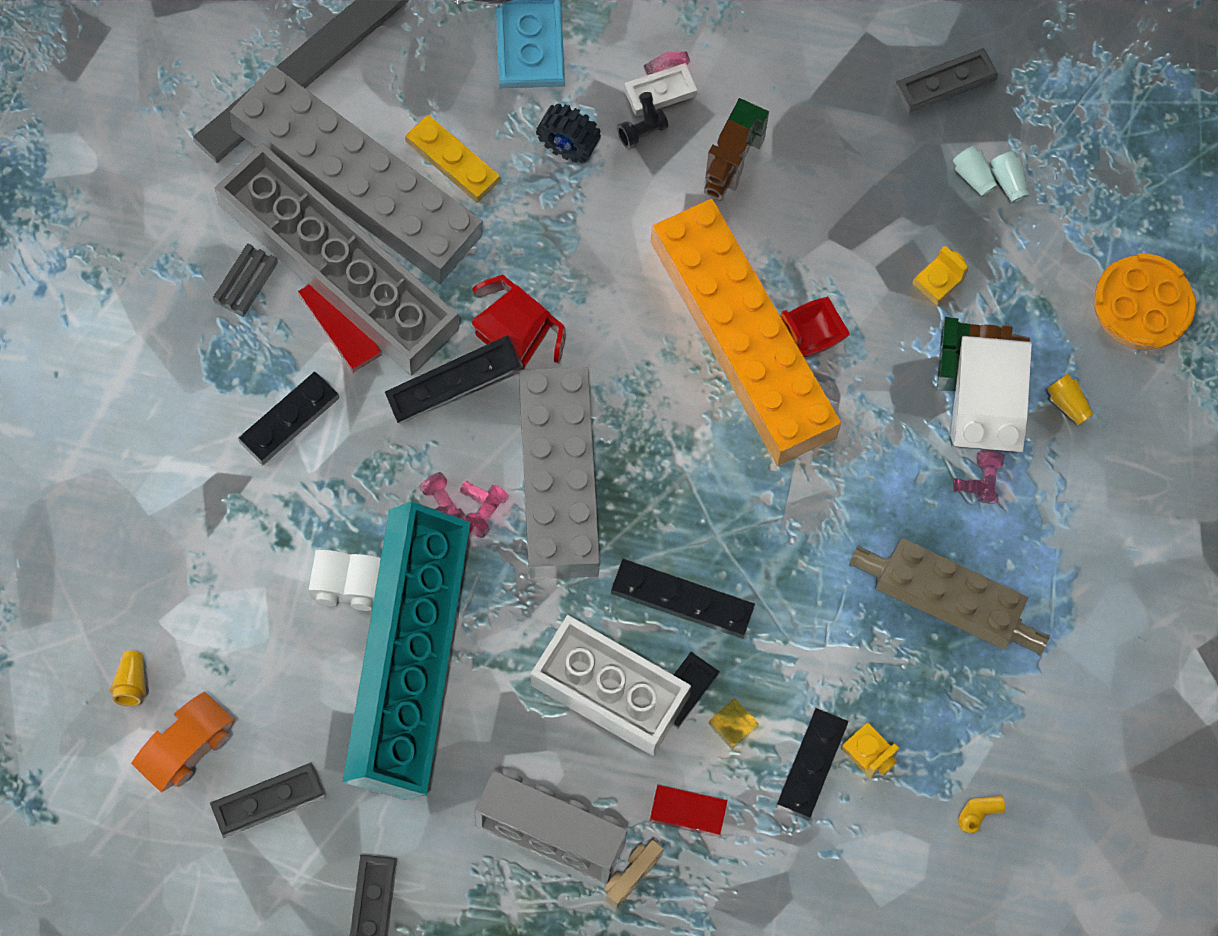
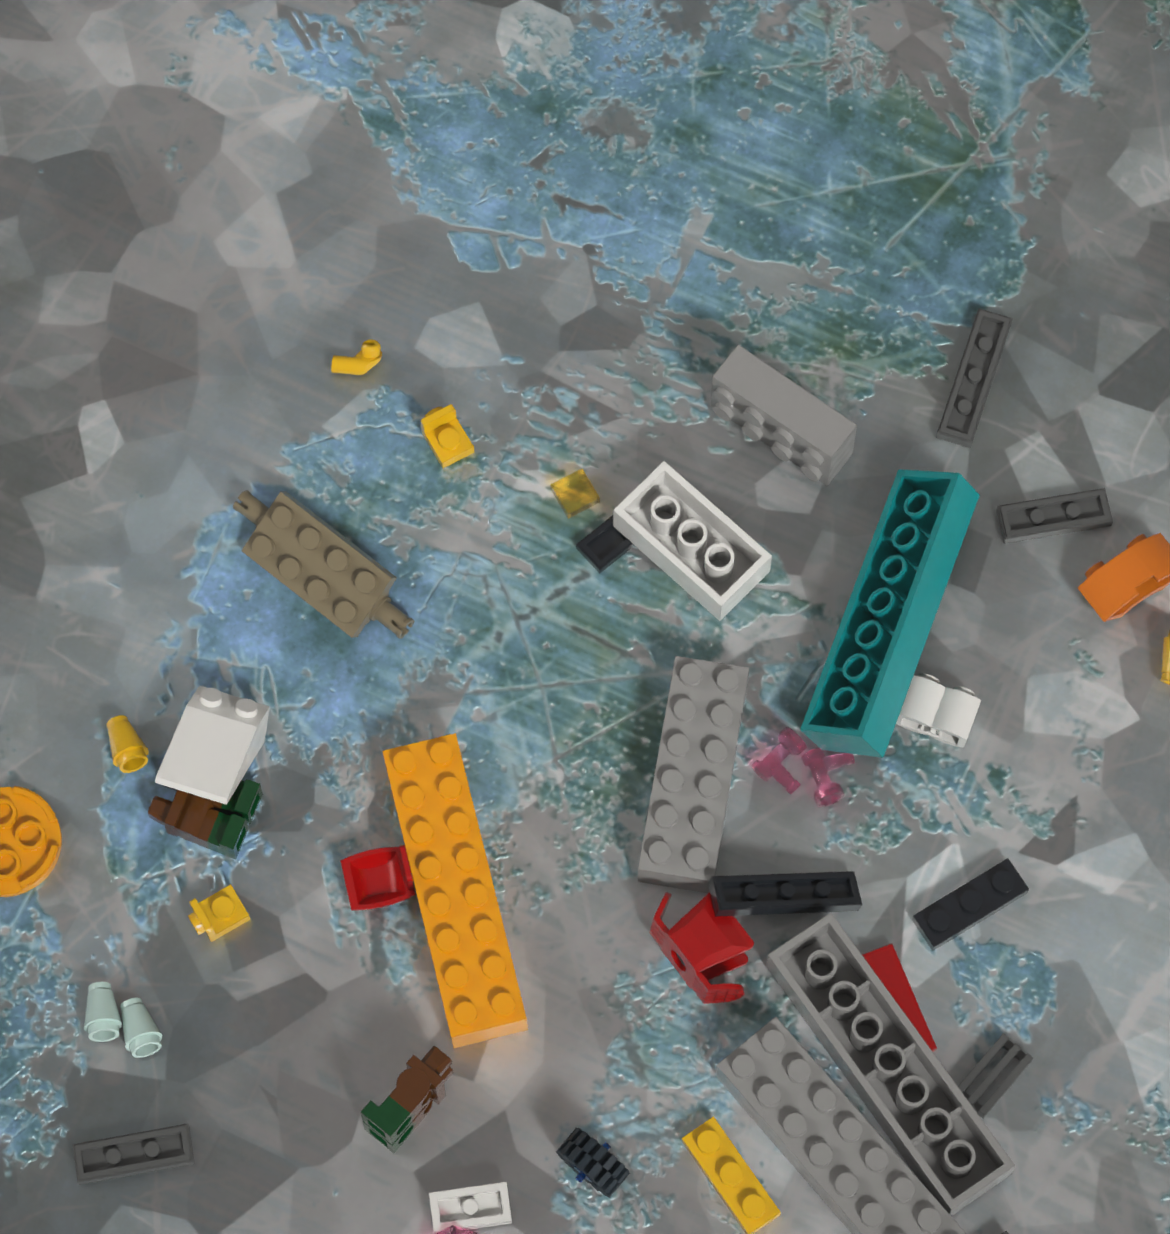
camera: 160 degrees left, 0 degrees up
tan plate [604,839,664,911] -> none
black plate [611,559,755,639] -> none
black piece [617,92,669,149] -> none
red tile [649,785,728,838] -> none
black plate [776,708,849,821] -> none
clear pink piece [954,450,1005,504] -> none

